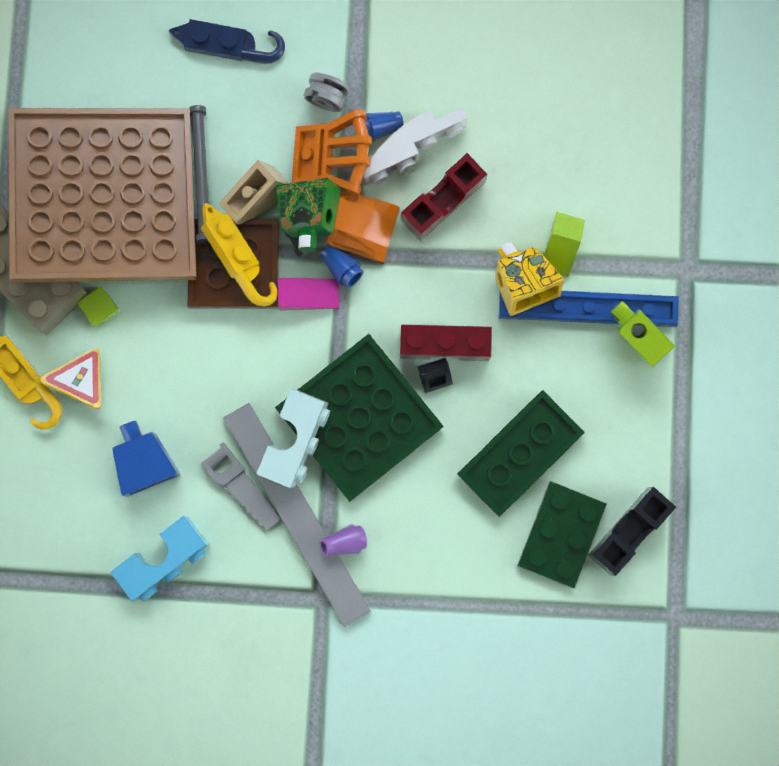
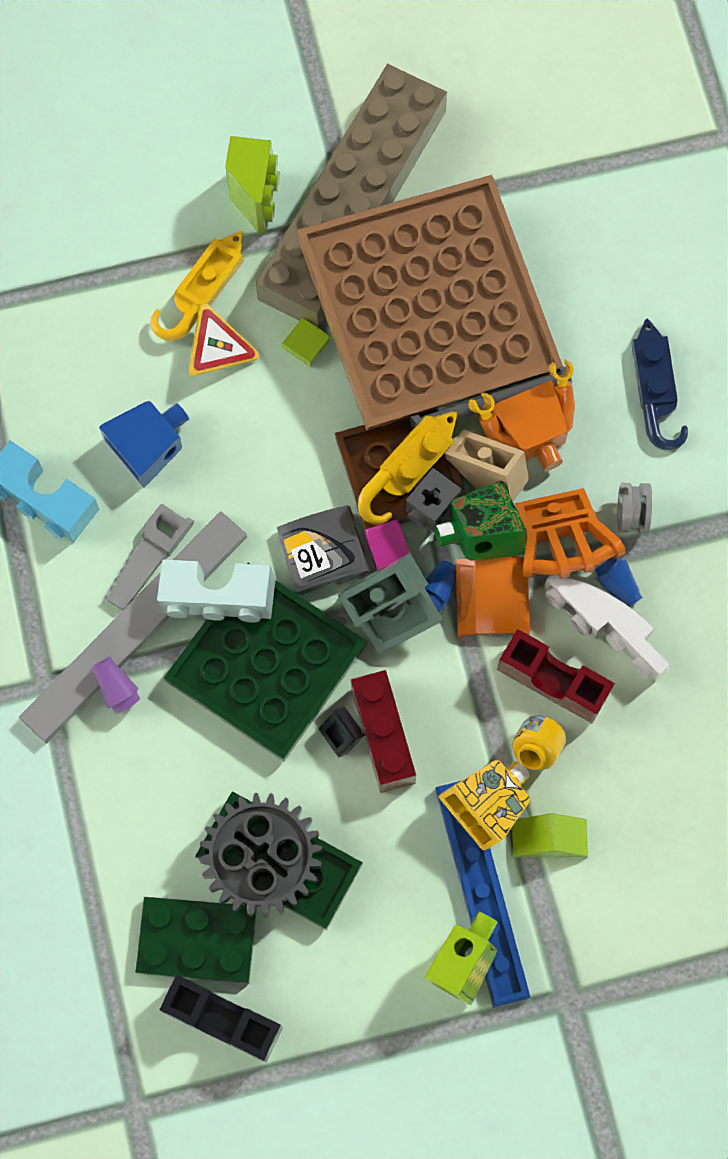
camera: 75 degrees right, 10 degrees down
none -> dark grey gear [199,793,323,918]
none -> dark grey slope [276,505,370,595]
none -> sand green brick [338,553,443,654]
none -> dark grey brick [406,468,462,532]
none -> orange torso [468,359,575,471]
none -> yellow head [512,715,566,770]

